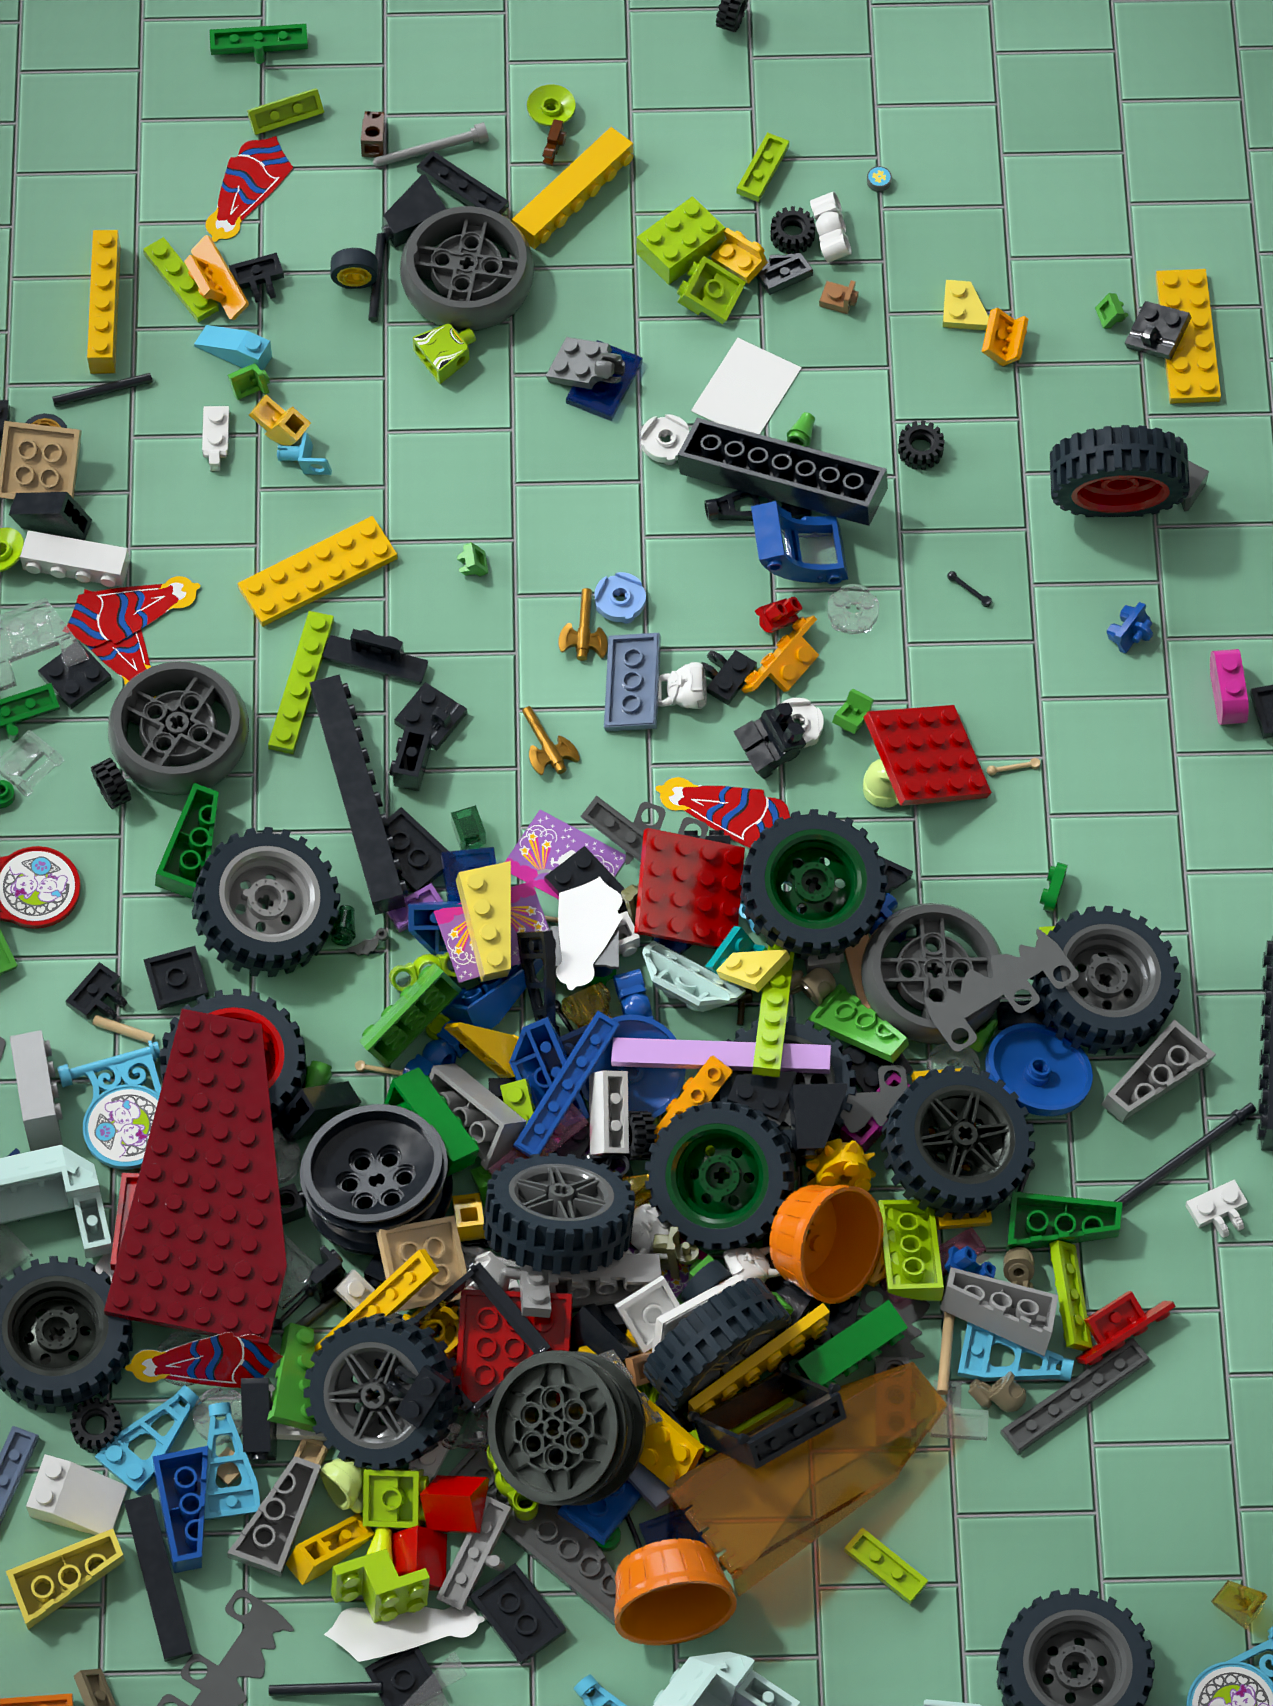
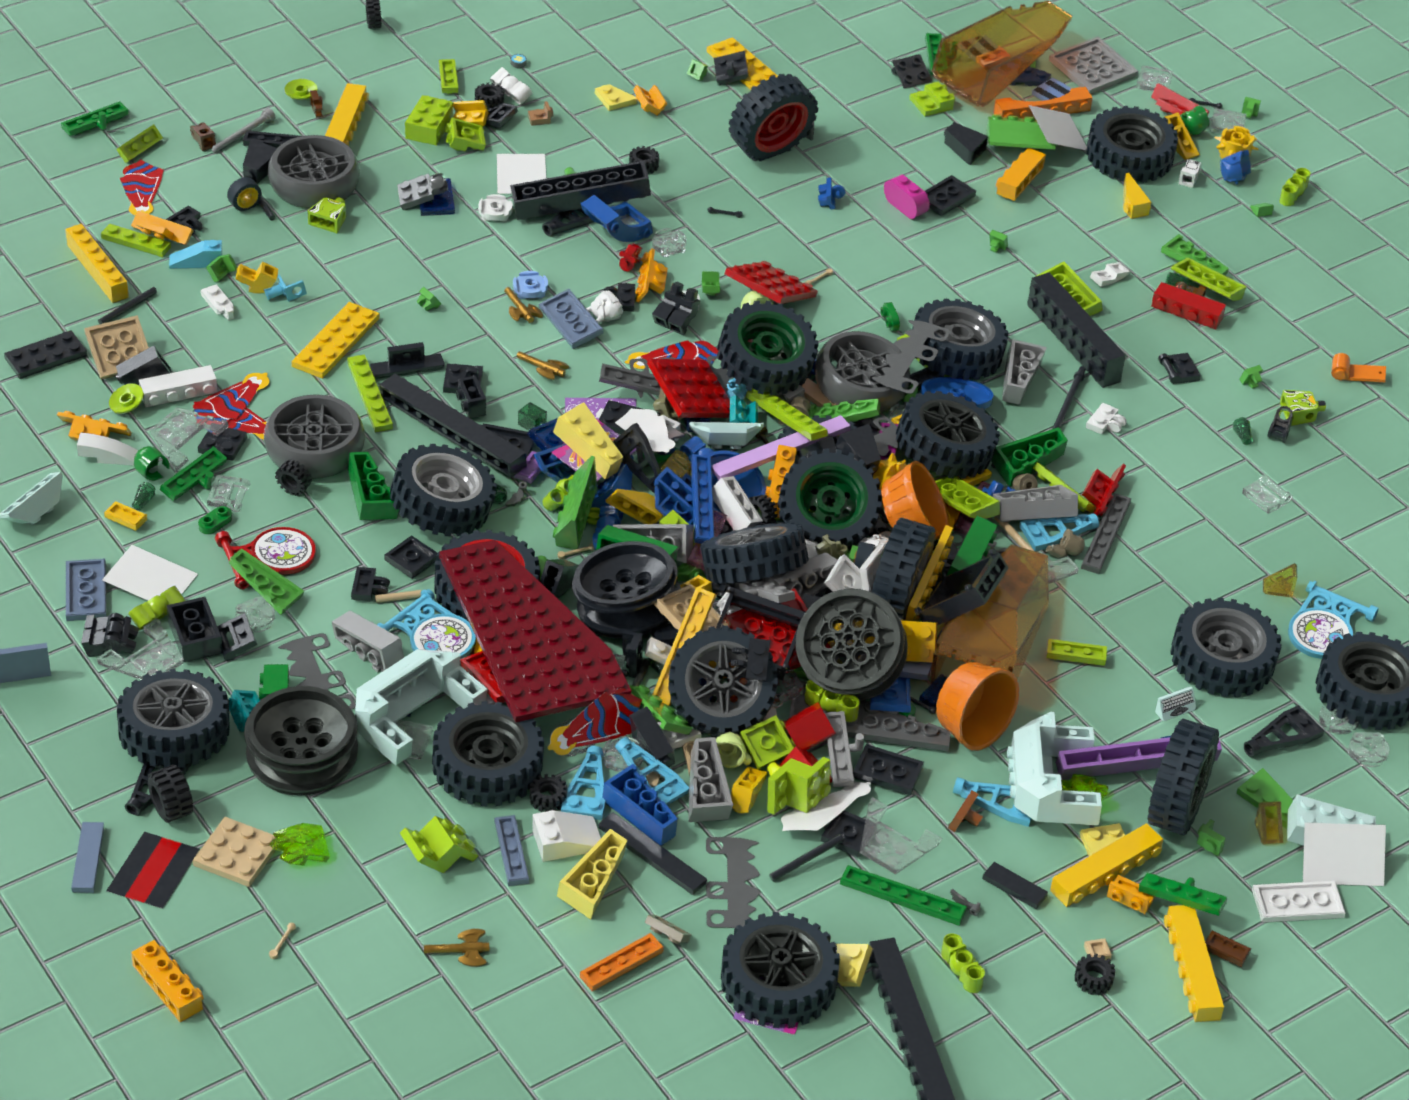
camera: 35 degrees left, 20 degrees down
light yellow wing [716,949,790,992] -> none

